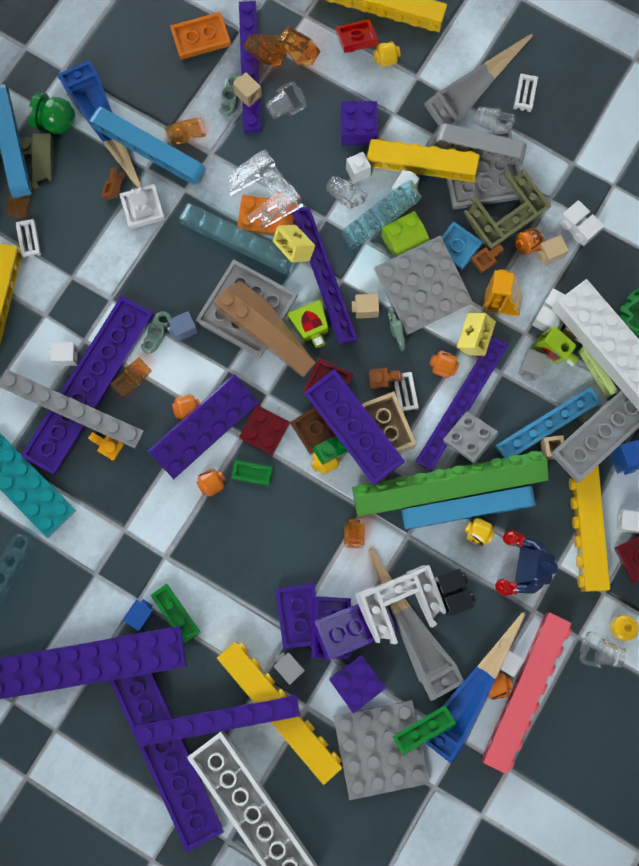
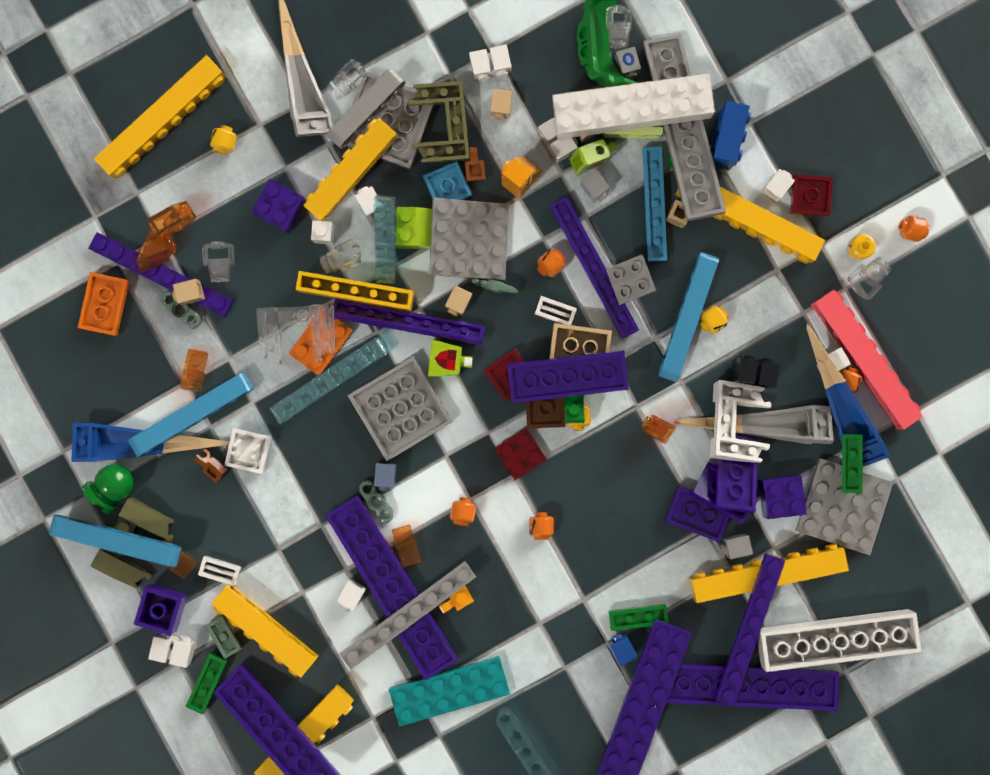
camera: 55 degrees left, 10 degrees up
dark purple plate [147,374,259,480] -> none
medium nougat wedge [214,281,316,378] -> none
green tile [231,460,273,486] -> none
light yellow brick [273,225,315,262] -> none
red plate [335,19,378,53] -> none
bright green brick [352,451,548,517] -> none
dark orange plate [369,368,403,390] -> none
light yellow brick [457,313,496,356] -> none
dark blue torso [495,530,558,596] -> none
white tile [513,74,538,112] -> none
orange head [515,228,544,255] -> none
none -> yellow brick [295,271,415,312]

